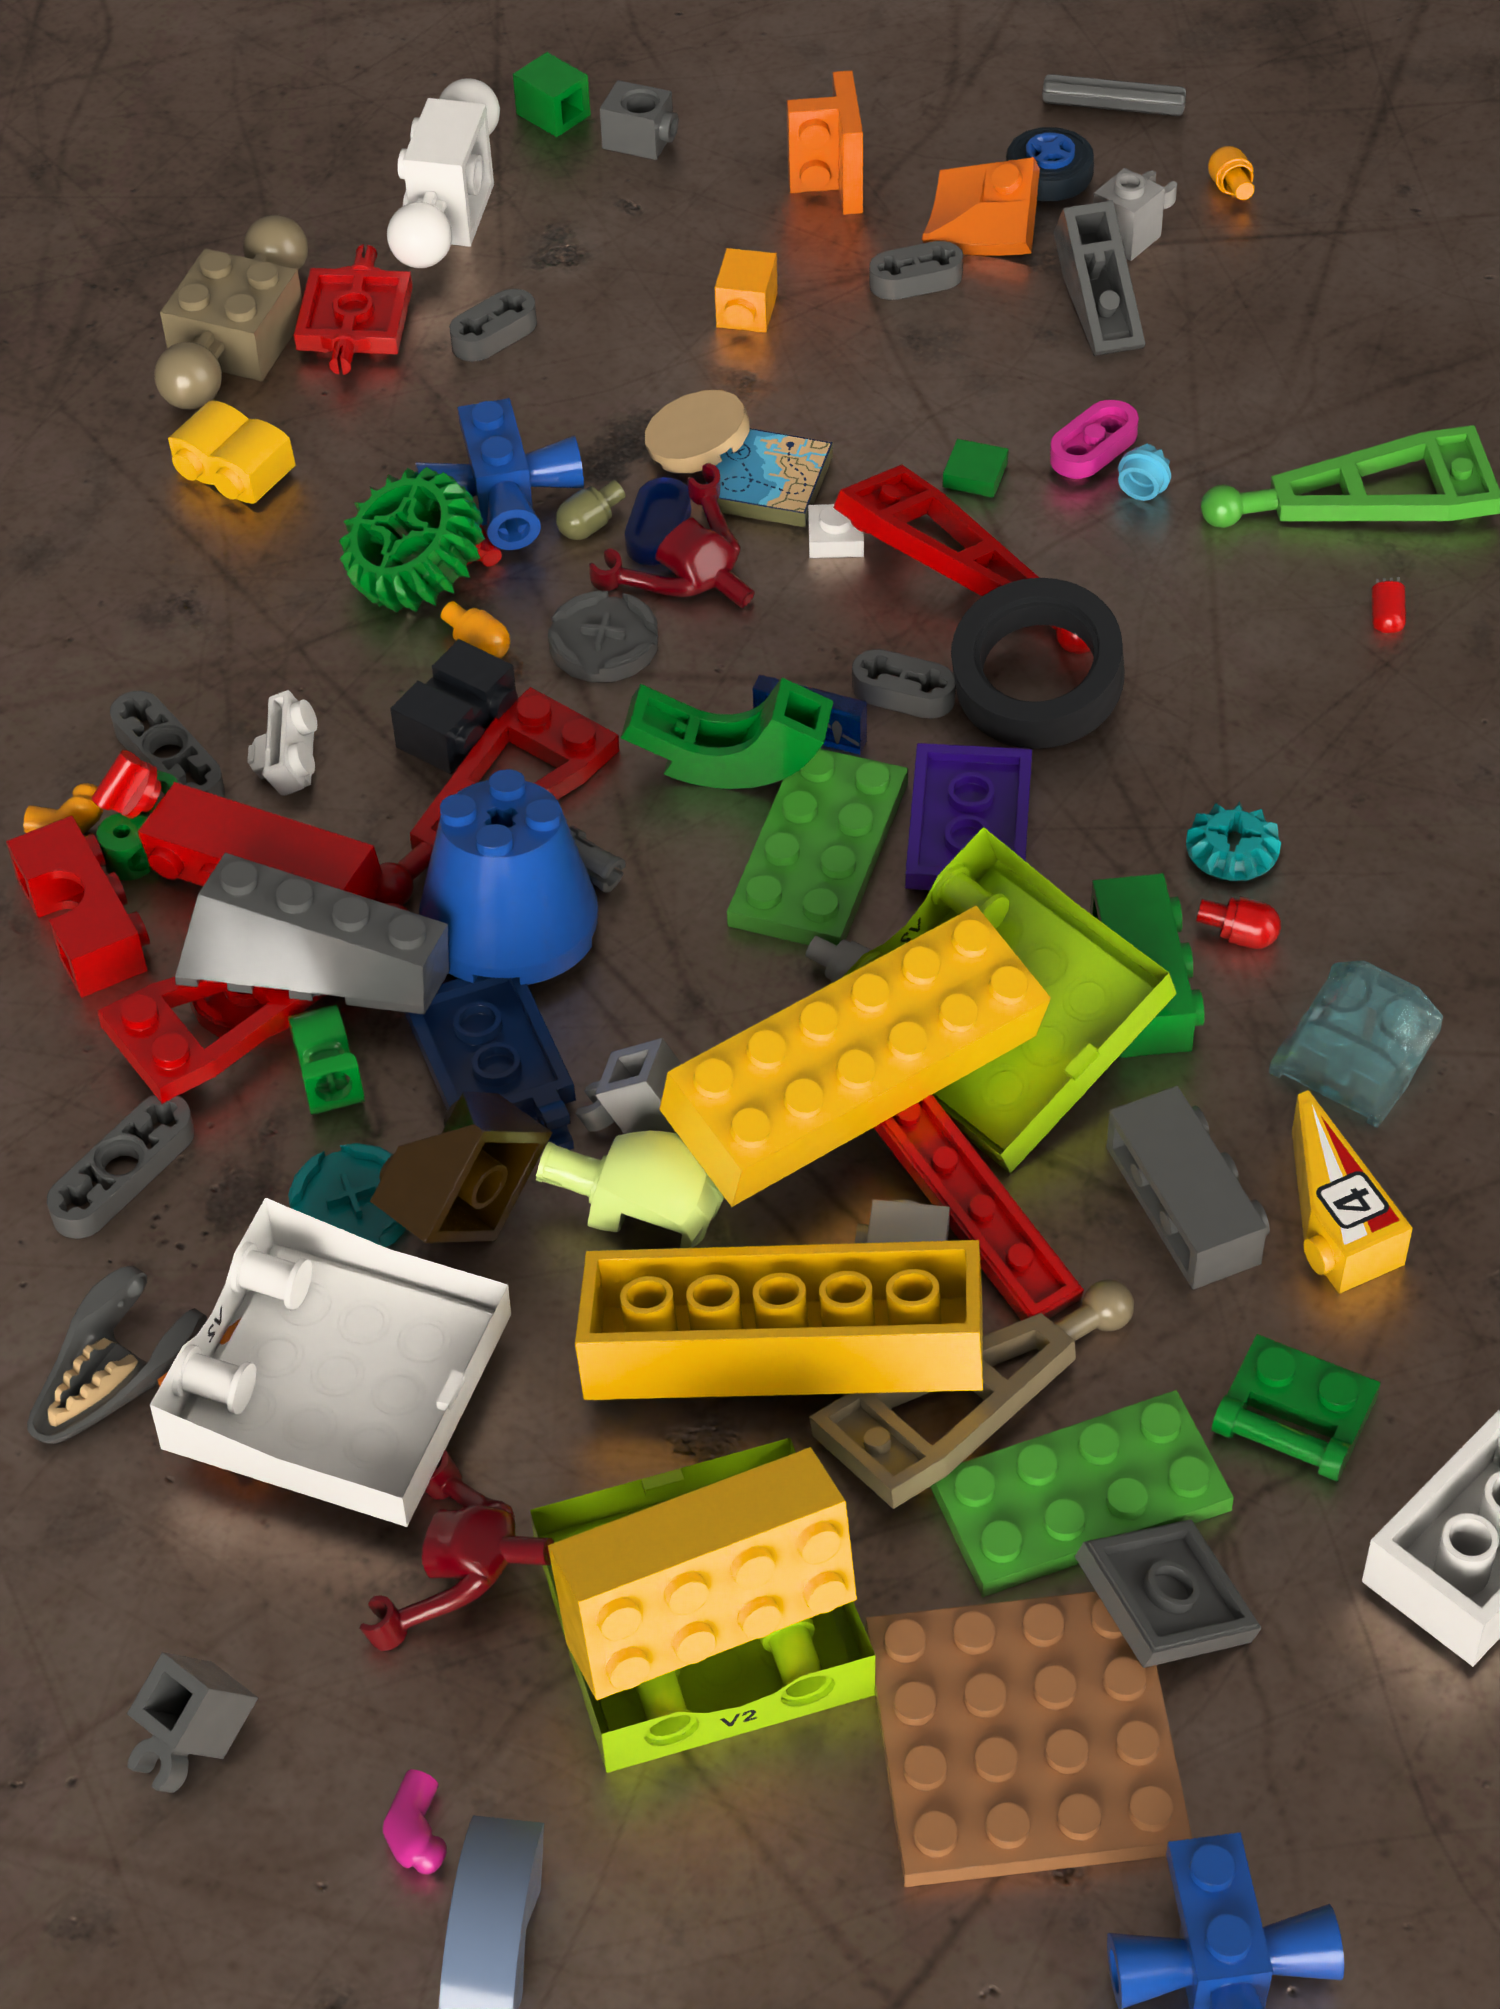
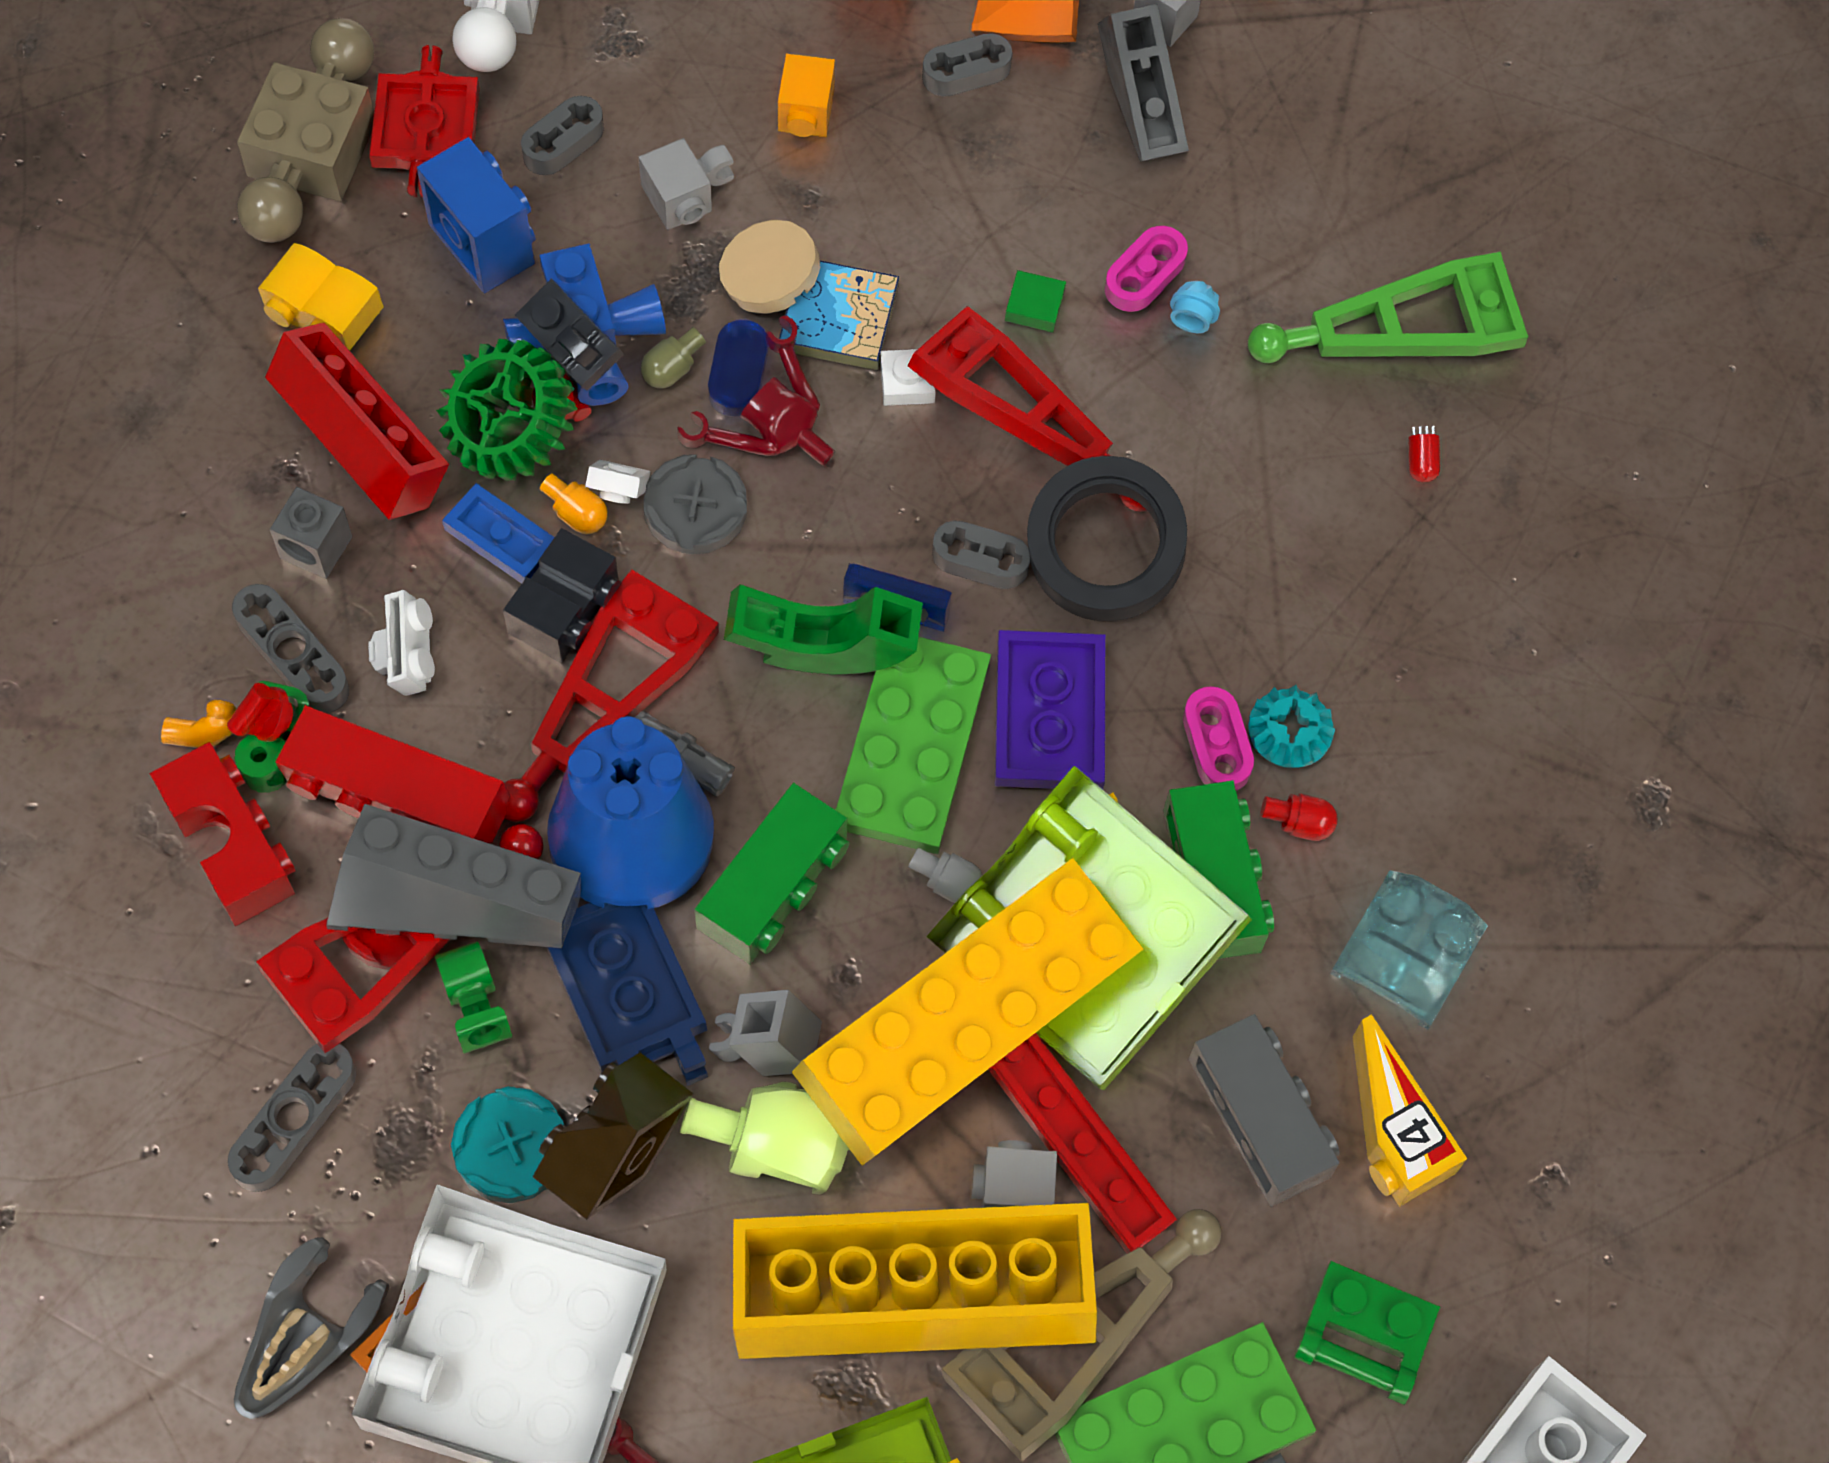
camera: 10 degrees left, 15 degrees up
none -> red brick [265,322,449,520]
none -> dark grey brick [270,486,352,579]
none -> blue brick [417,137,536,294]
none -> blue plate [442,483,554,584]
none -> black hinge [515,278,624,391]
none -> white plate [585,460,651,503]
none -> light grey brick [639,138,734,230]
none -> green brick [694,782,850,965]
none -> dark pink plate [1183,687,1254,791]

